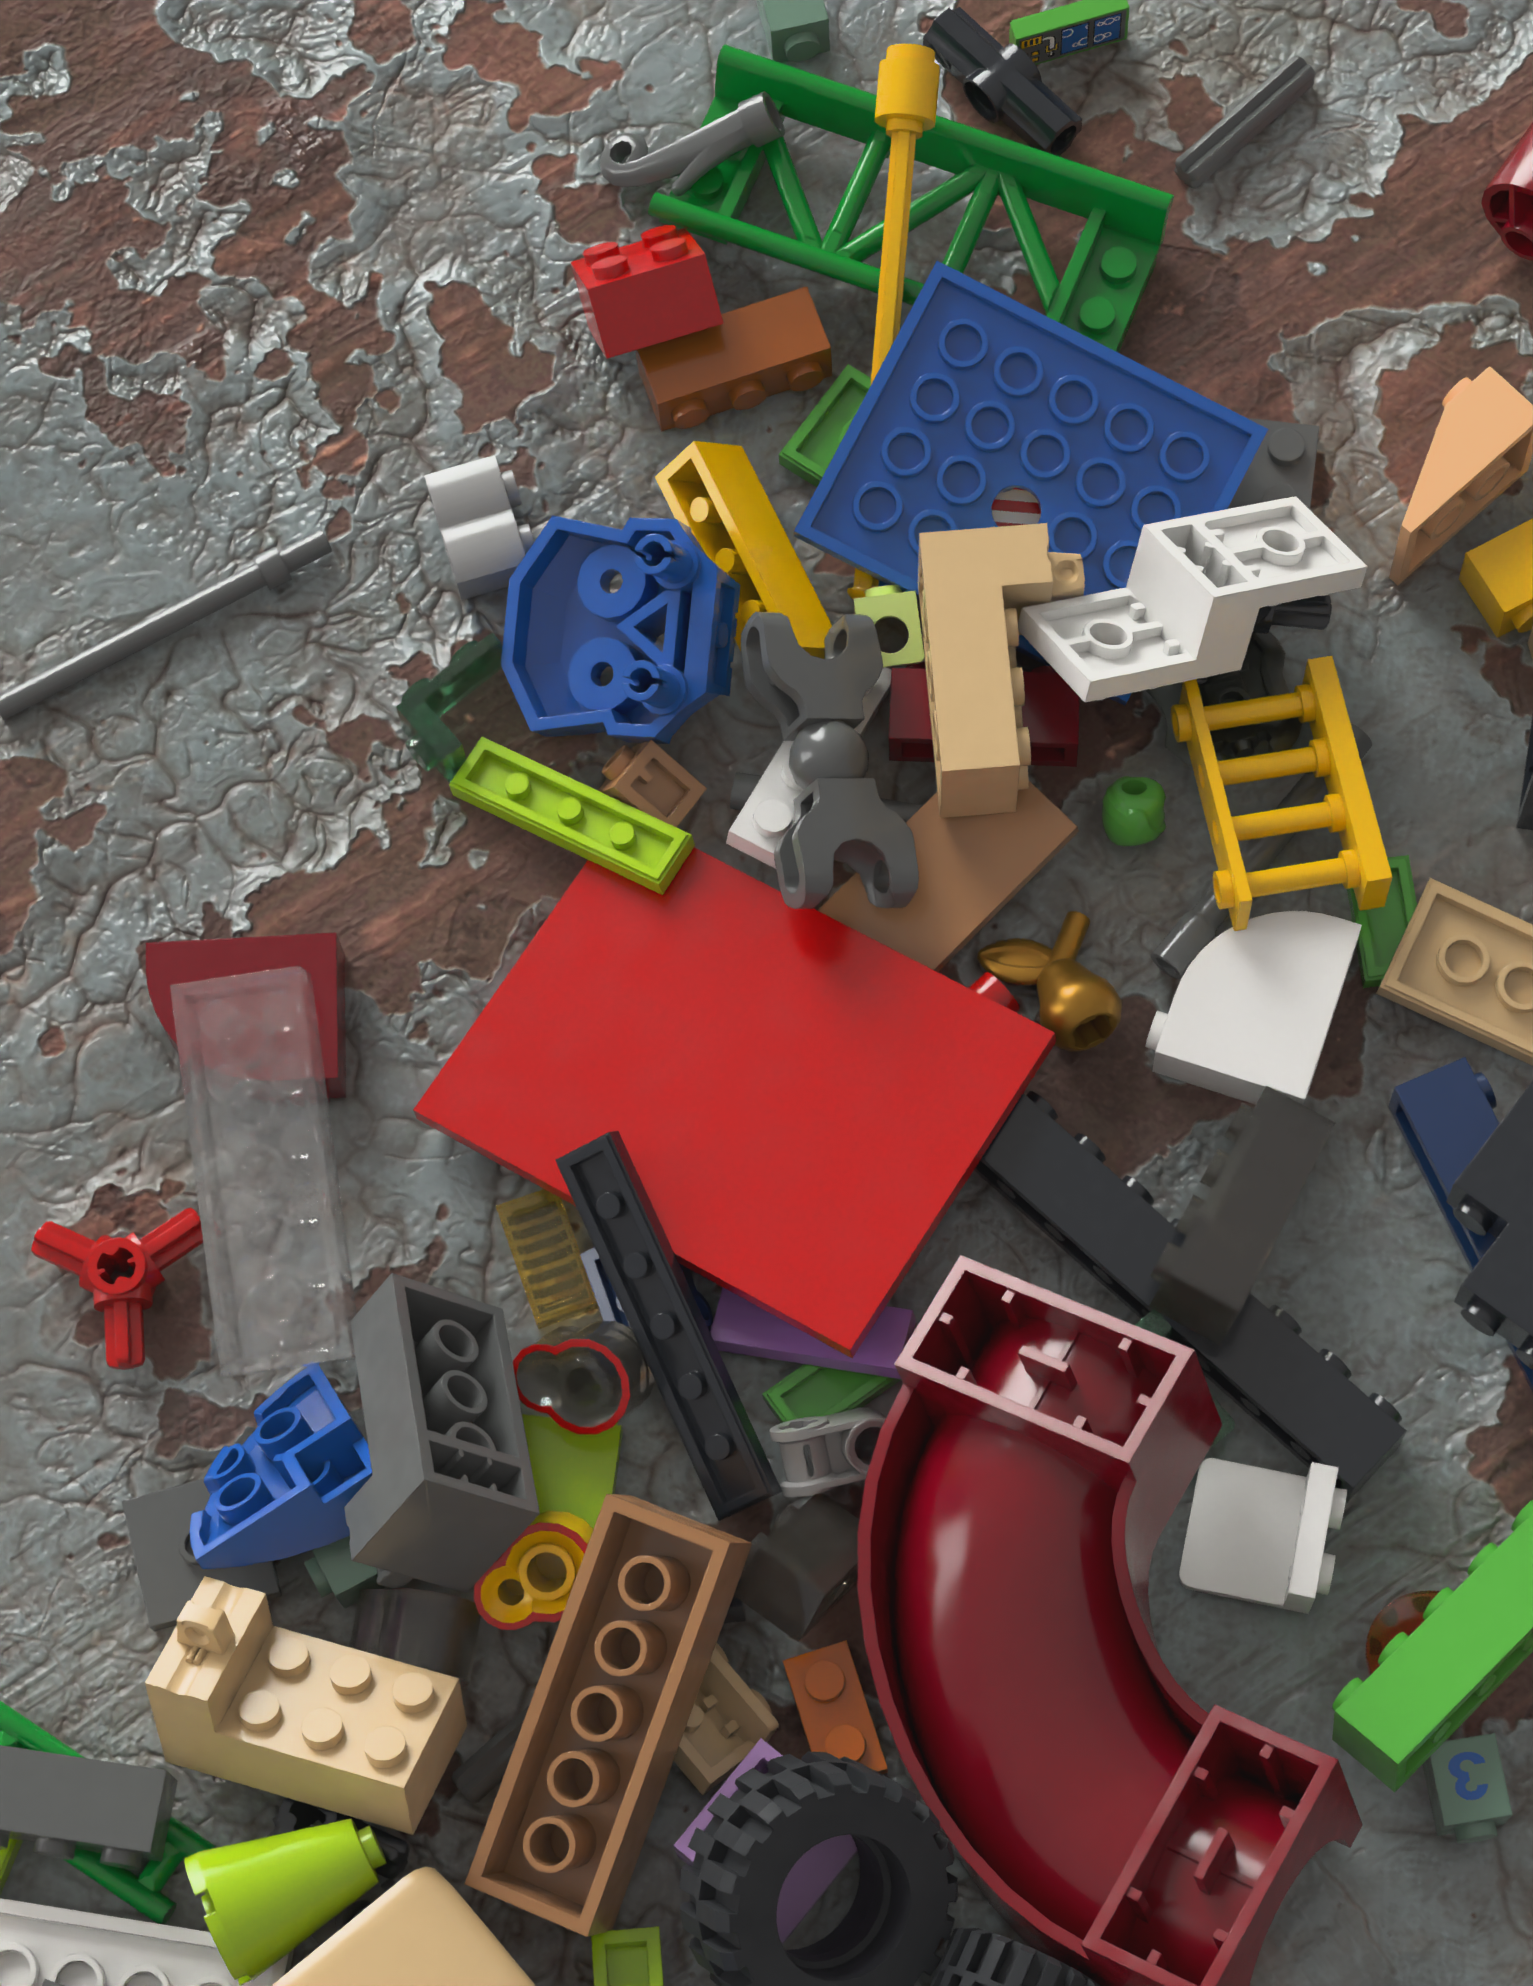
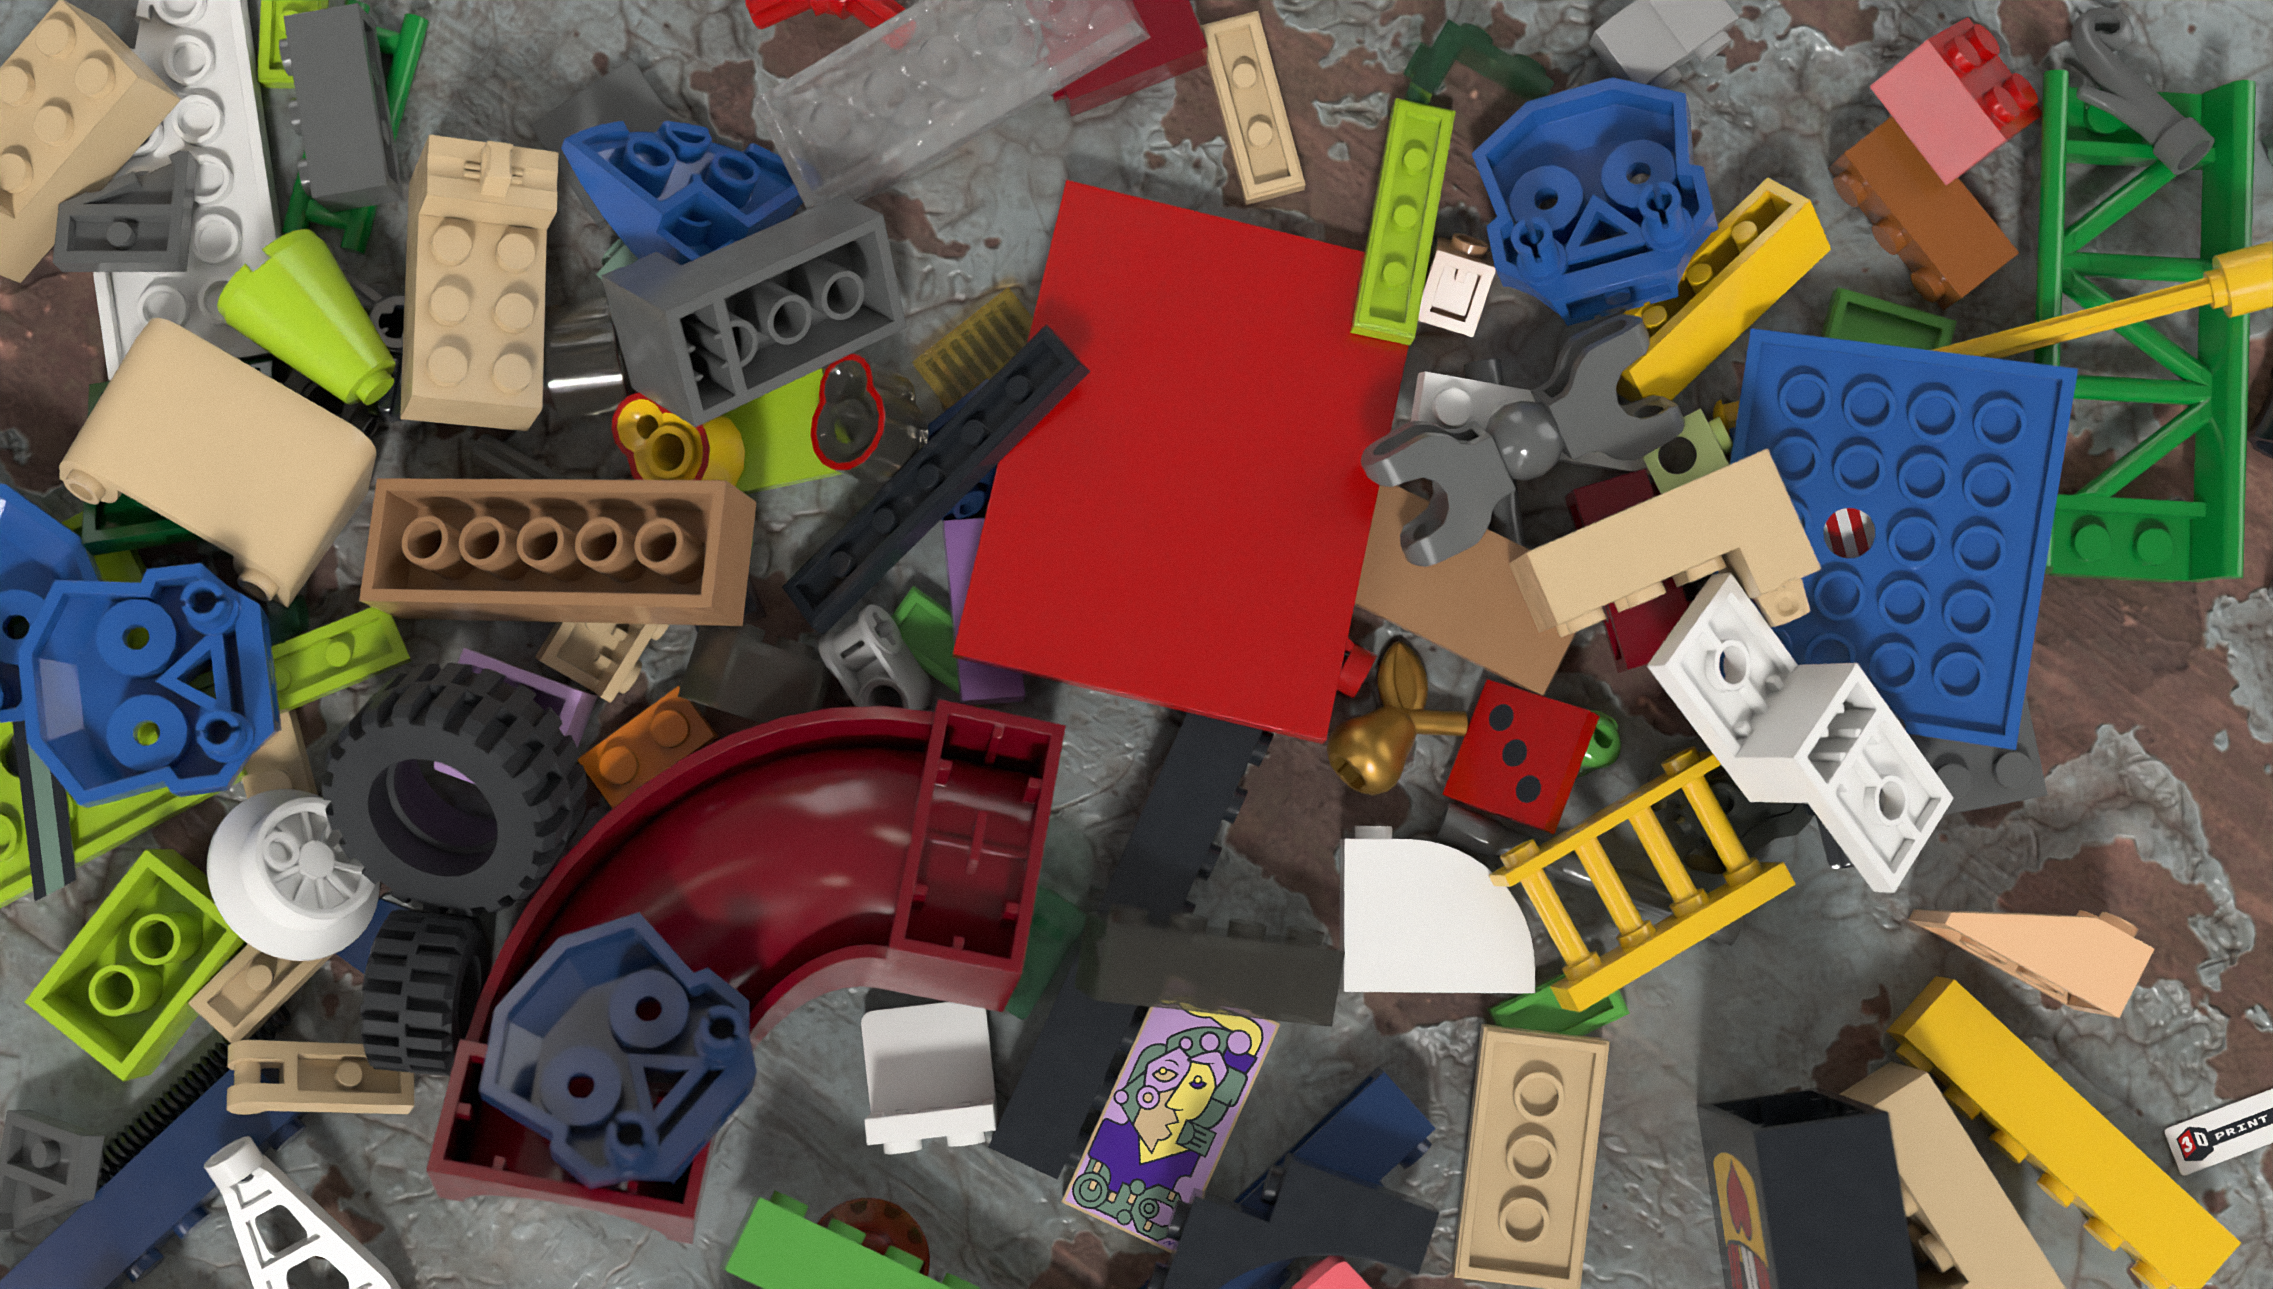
camera: 65 degrees right, 15 degrees up
none -> dark blue brick [479,912,757,1190]
none -> tile [1061,971,1280,1253]
none -> tan tile [1200,11,1306,205]
none -> red tile [1442,679,1600,835]

